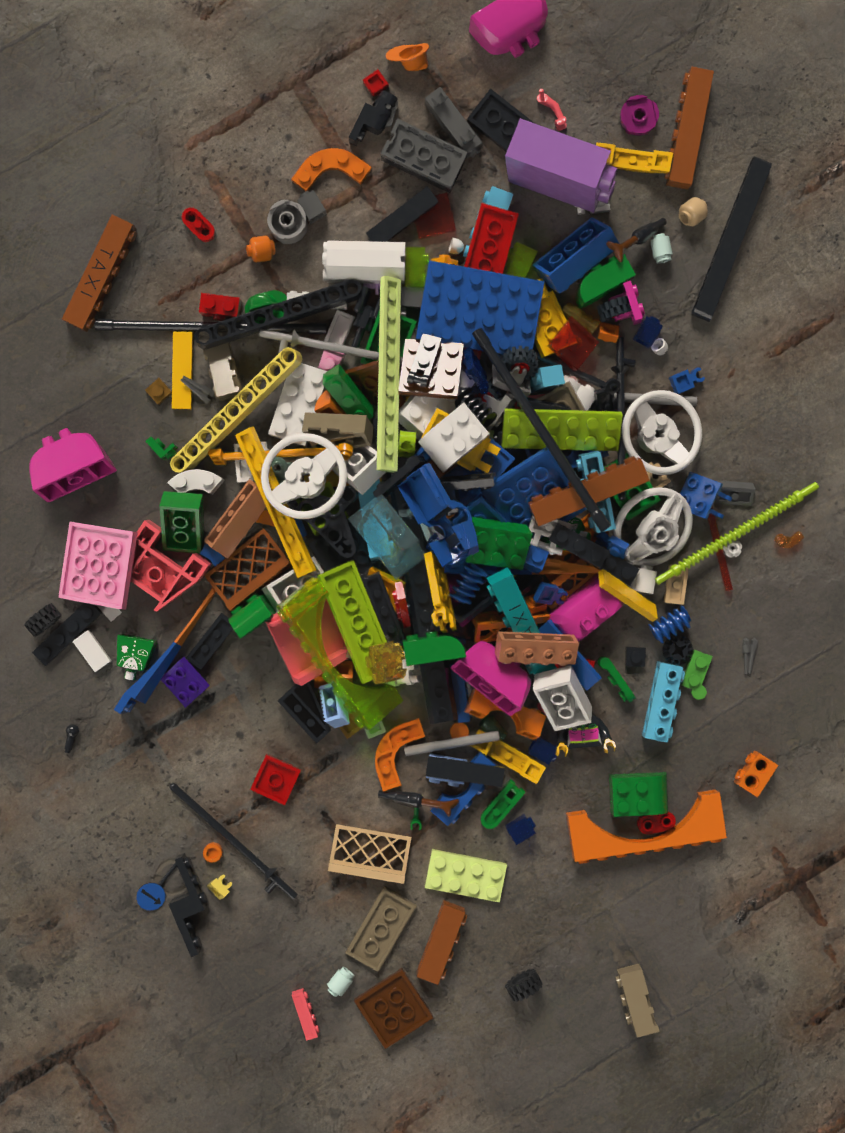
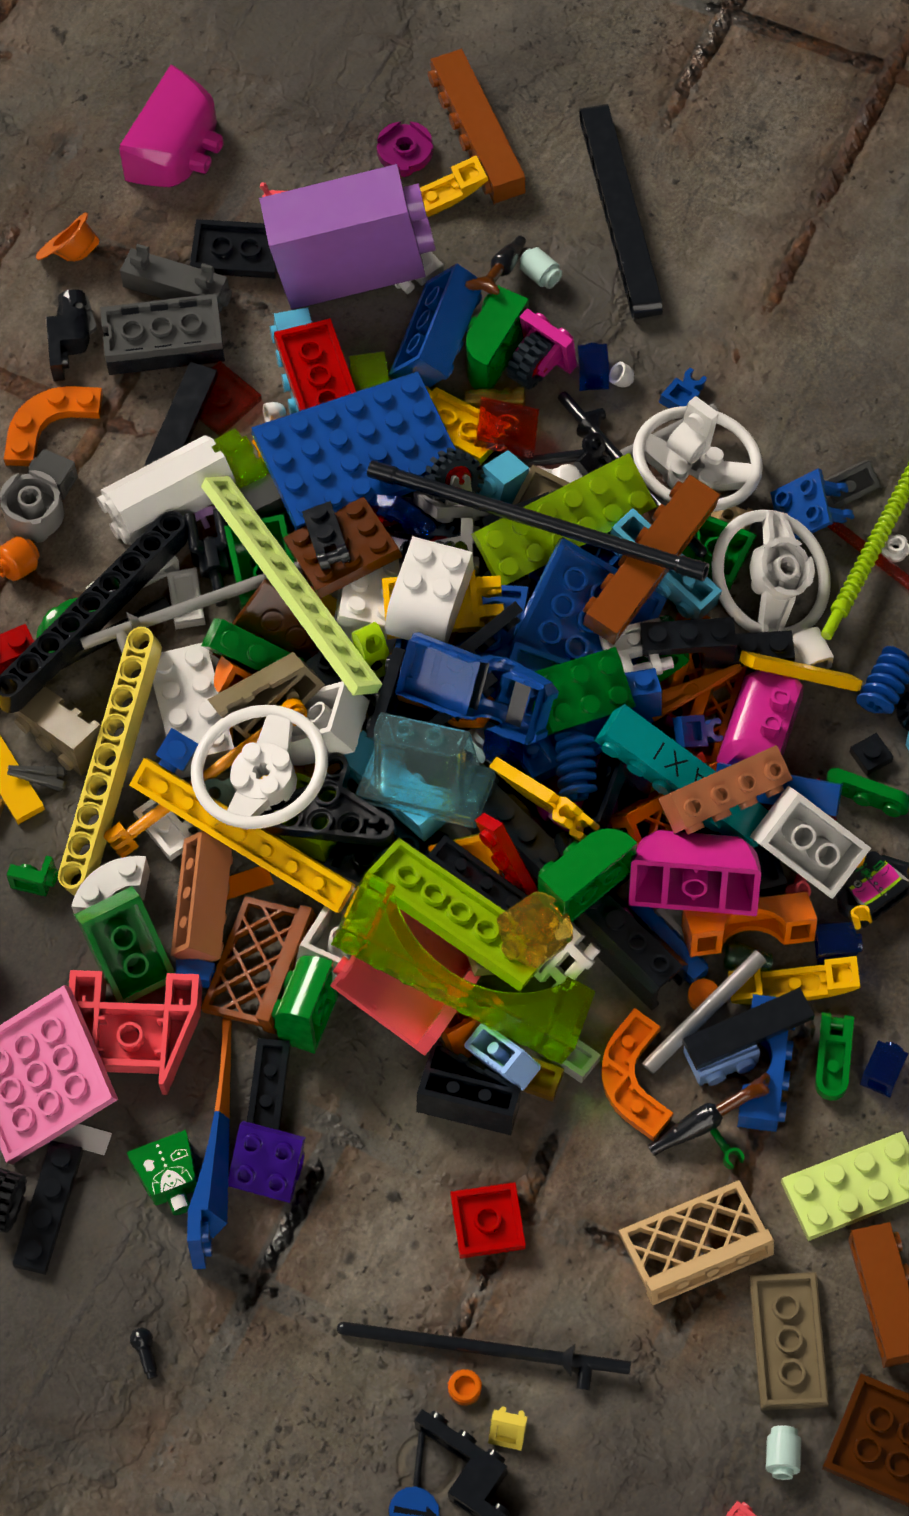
camera: 30 degrees left, 25 degrees down
white tile [73,630,112,672] -> none
bright pink brick [318,350,346,371] -> none
red tile [362,69,389,98] -> none
blue plate [595,532,630,560] -> none
orange plate [598,322,619,343] -> none
tan plate [664,565,689,605] -> none
tan head [679,197,708,227] -> none
none -> blue brick [155,728,199,774]
none -> white plate [666,396,719,464]

